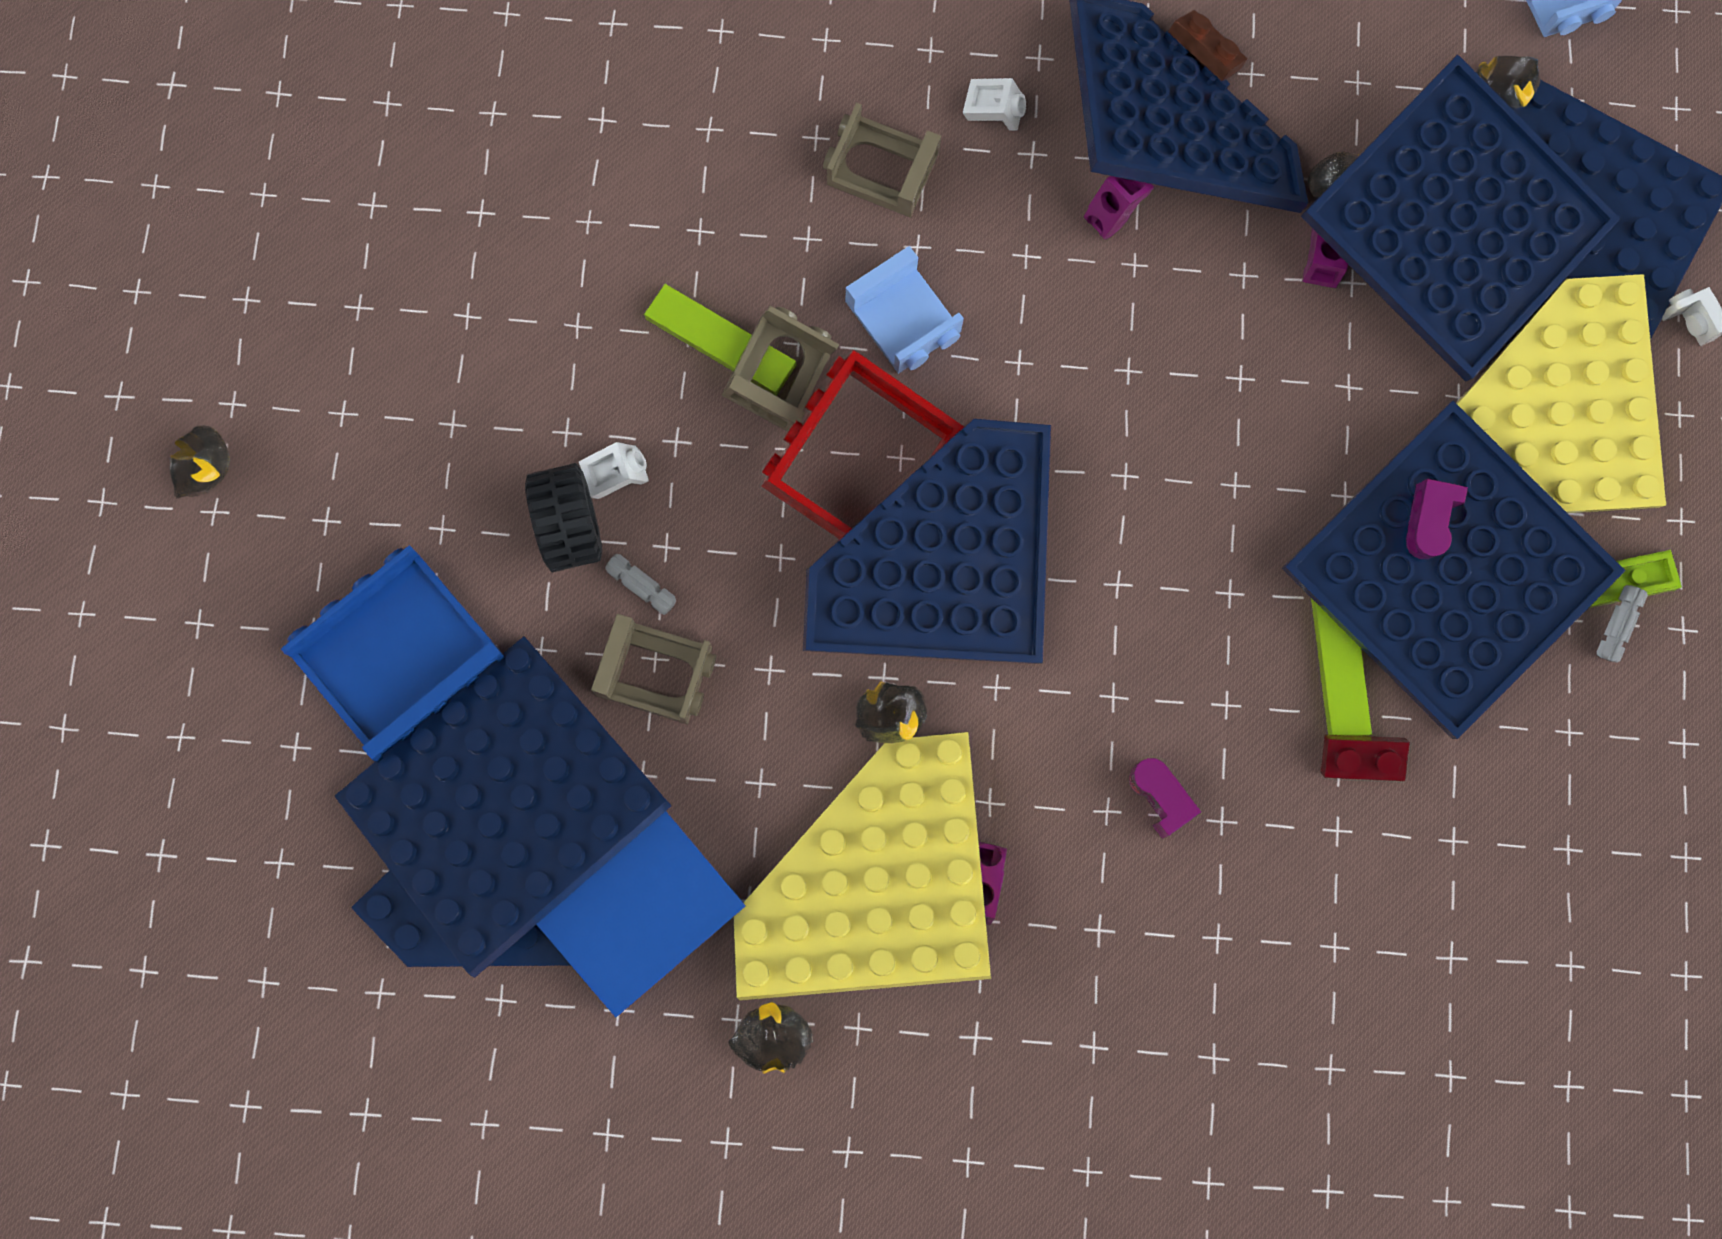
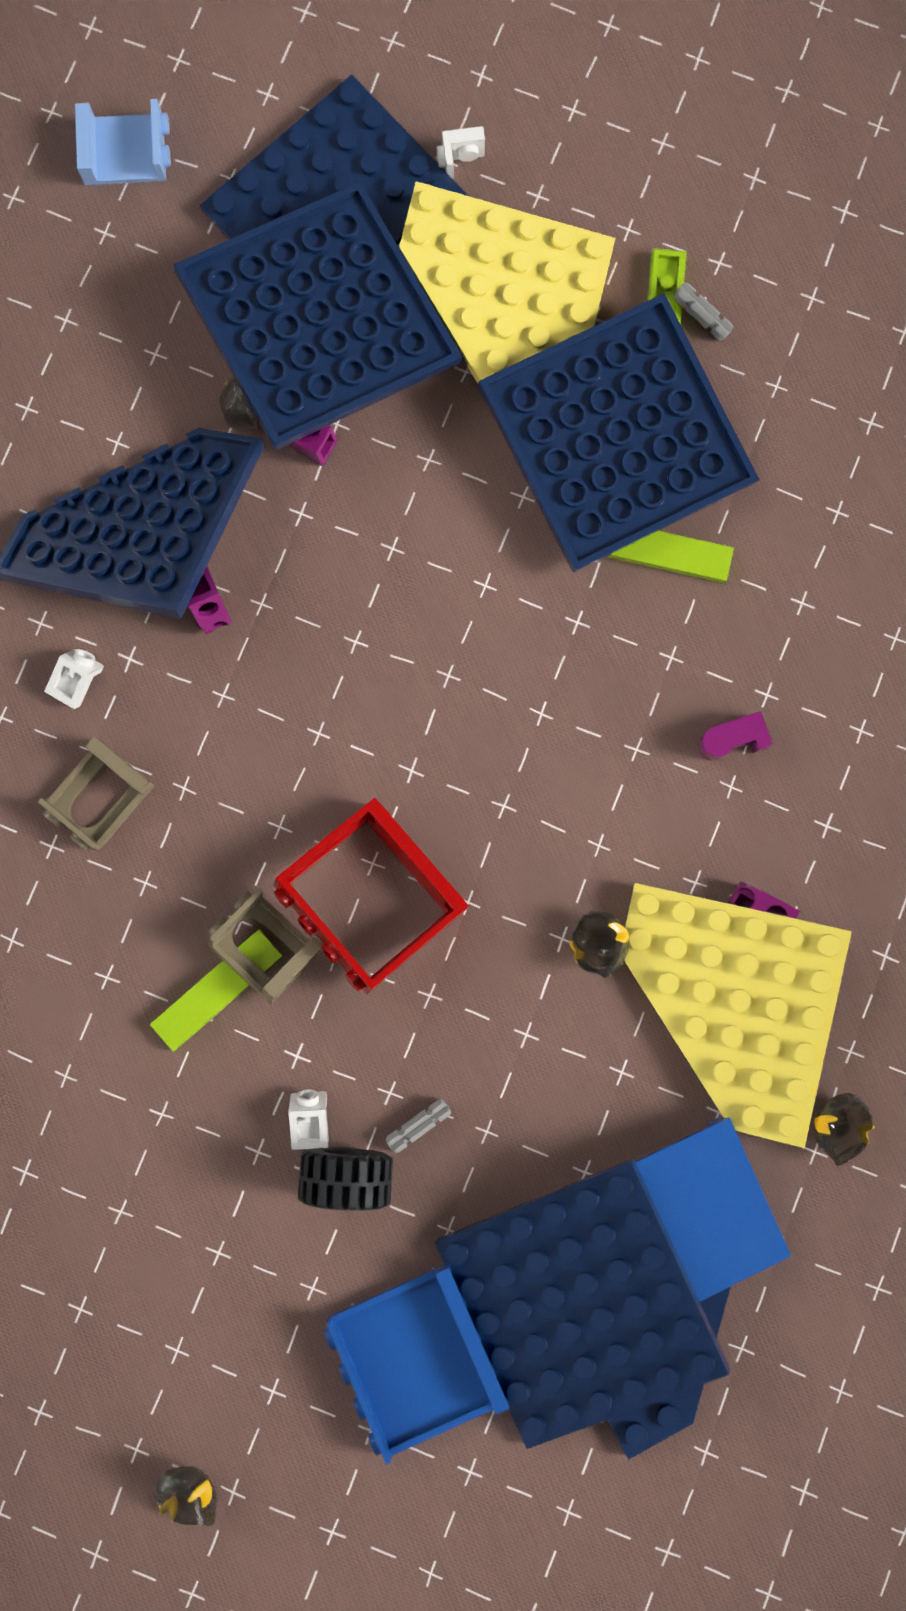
camera: 65 degrees left, 5 degrees up
dark tan panel [591,614,716,724] -> none
dark blue plate [803,419,1051,664] -> none
light blue panel [845,246,964,374] -> none
copper plate [1168,10,1248,81] -> none
dark red plate [1321,734,1410,781] -> none
magenta leg [1406,479,1468,559] -> none
clear smoke hair [1476,56,1540,110] -> none

